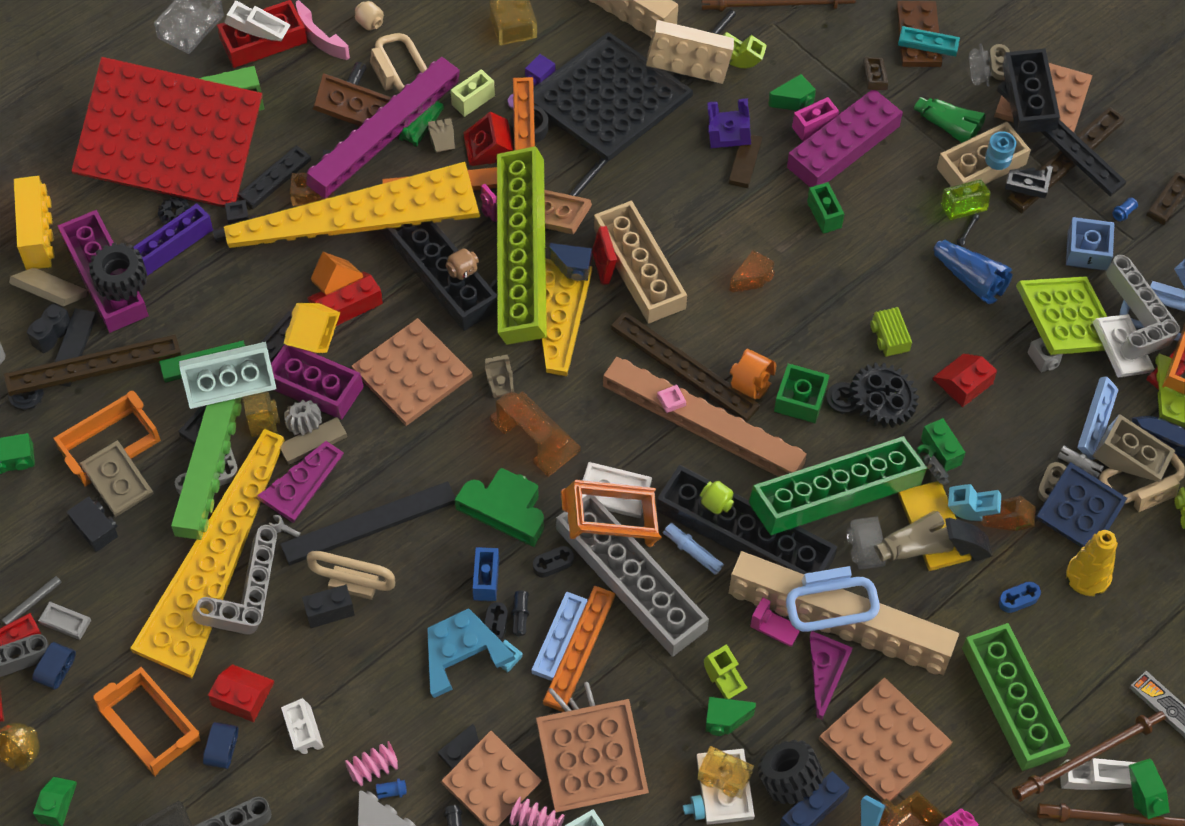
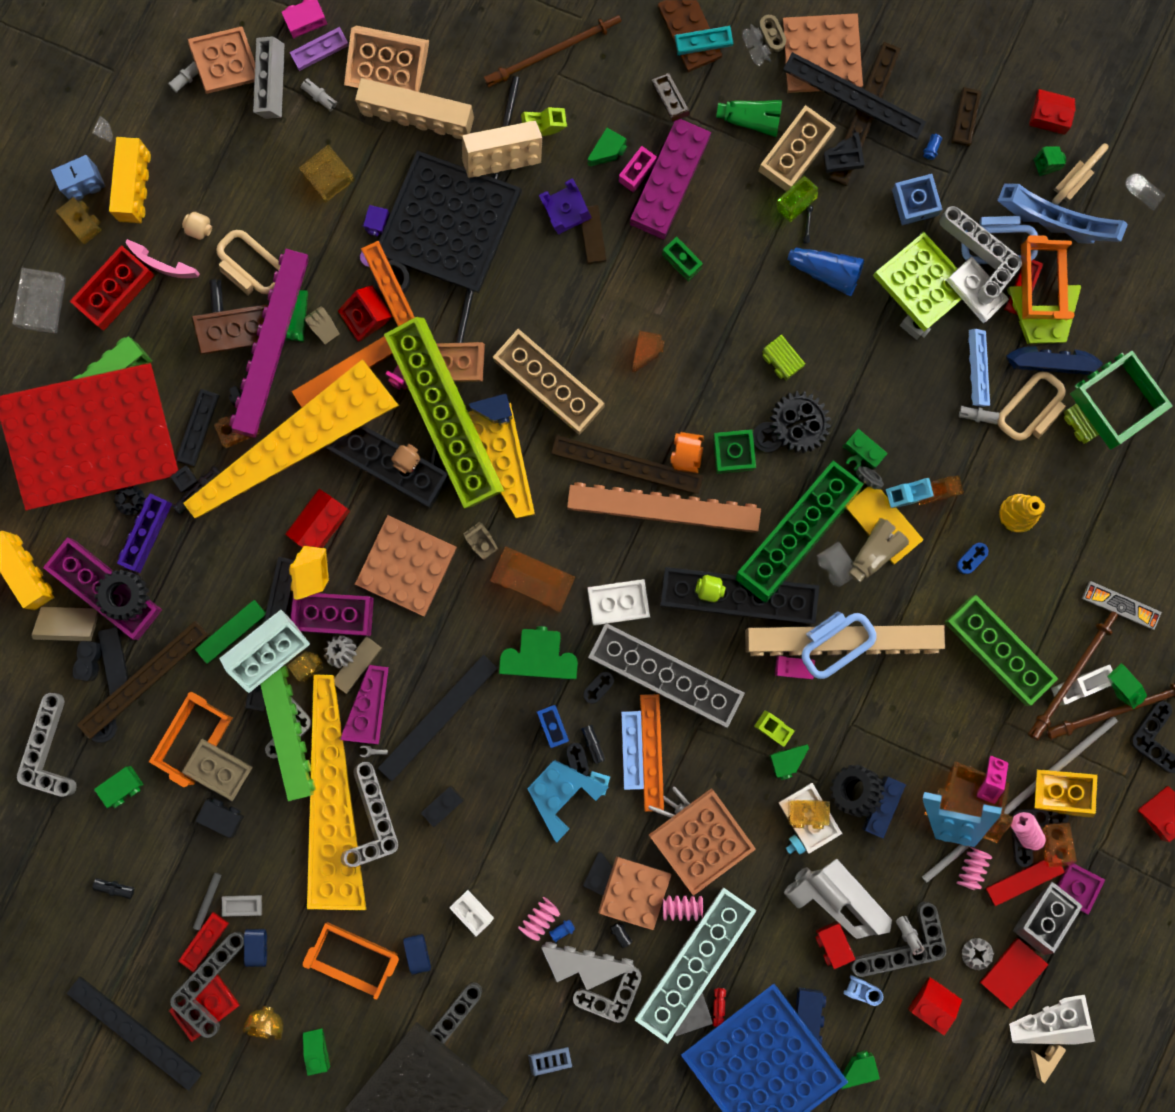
camera: 20 degrees left, 25 degrees up
red slope [208,664,274,722] -> none
white slope [225,1,290,41] -> none
tan bar [307,551,395,600] -> none
orange slope [311,252,363,295] -> none
yellowish green brick [451,69,495,117] -> none
orange piece [561,480,662,547] -> none
red tile [592,226,617,285] -> none
bright pink tile [657,385,686,413] -> none
light blue pin [663,523,724,575] -> none
magenta wing [809,631,853,720] -> none
nougat plate [819,678,953,806] -> none
red slope [933,353,997,407] -> none
black slope [945,518,993,561] -> none
dark azure wheel [985,131,1016,170] -> none
black brick [1002,48,1060,134] -> none
dark blue plate [1035,462,1127,547] -> none
dark tan plate [1037,462,1066,502] -> none
dark tan slope [1092,414,1175,482] -> none

